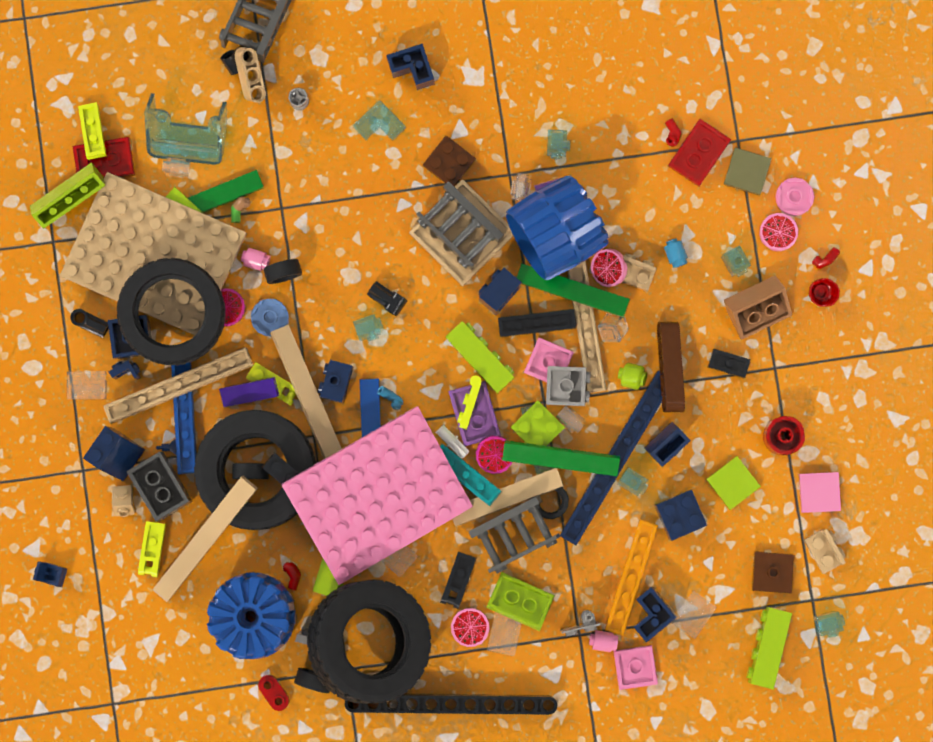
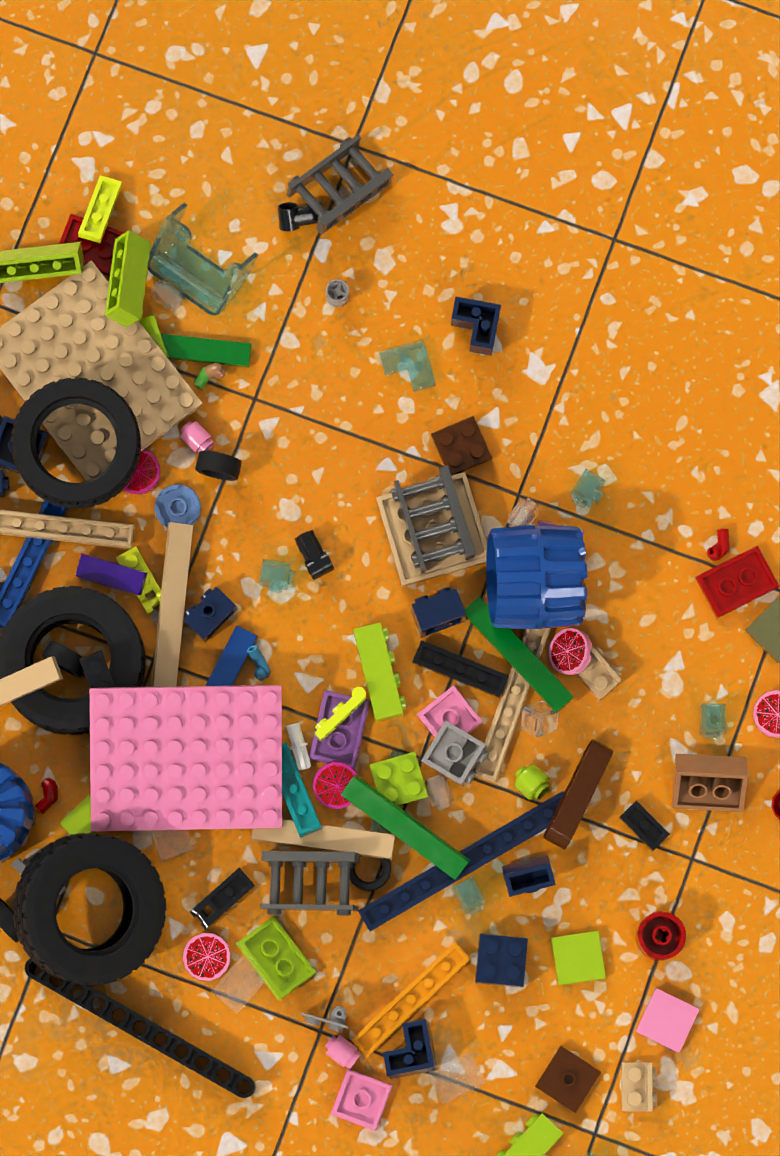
camera: 20 degrees right, 5 degrees down
tan beam [234,47,266,103] -> none
dark azure brick [664,238,688,268] -> none
none -> lime brick [104,230,151,327]

